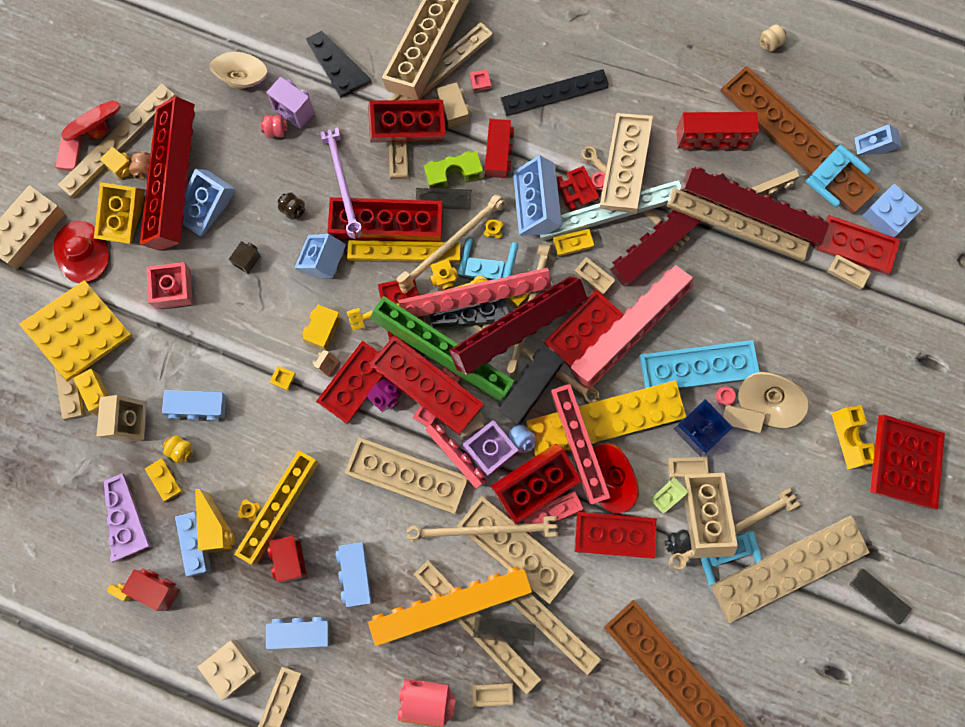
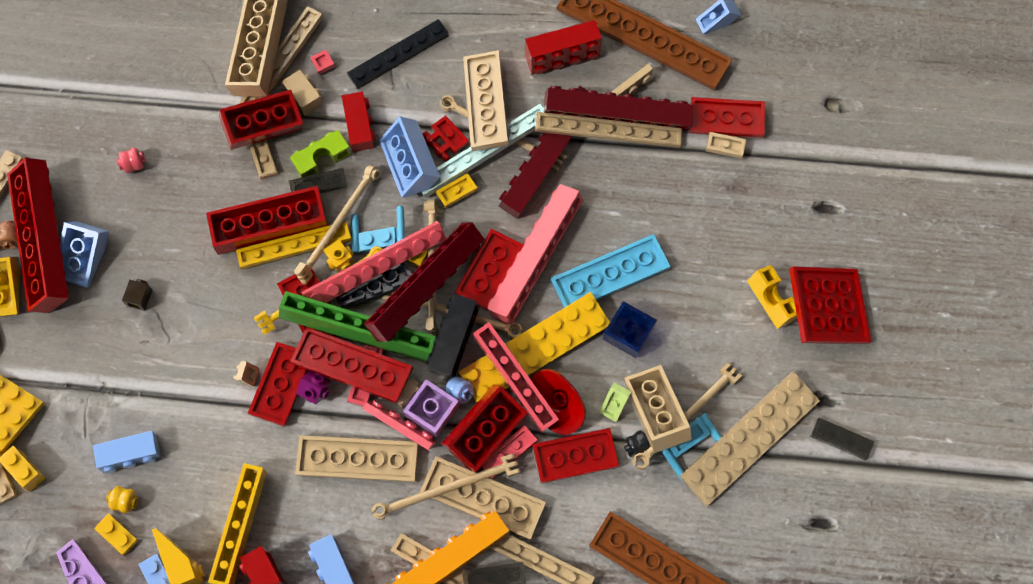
camera: 15 degrees left, 5 degrees down
tan brick [97,395,147,442] -> none
coral brick [146,262,193,309] -> none
tan hat [210,52,267,89] -> none
yellow plate [237,499,260,522] -> none
lavender brick [266,77,315,129] -> none
yellow plate [269,365,296,391] -> none
dark brown piece [277,192,305,220] -> none
light blue slope [295,234,346,278] -> none
yellow brick [302,305,341,351] -> none
black wing [306,31,372,98] -> none
lavender hinge [320,127,363,239] -> none
yellow plate [484,219,503,239] -> none
tan plate [574,257,615,295] -> none
coral plate [591,172,605,190] -> none
tan tile [668,457,709,478] -> none
coral tile [715,386,736,406] -> none
tan tile [721,404,765,433] -> none
tan hat [738,372,809,428] -> none
medium azure plate [805,144,871,207] -> none
light blue brick [862,184,923,237] -> none

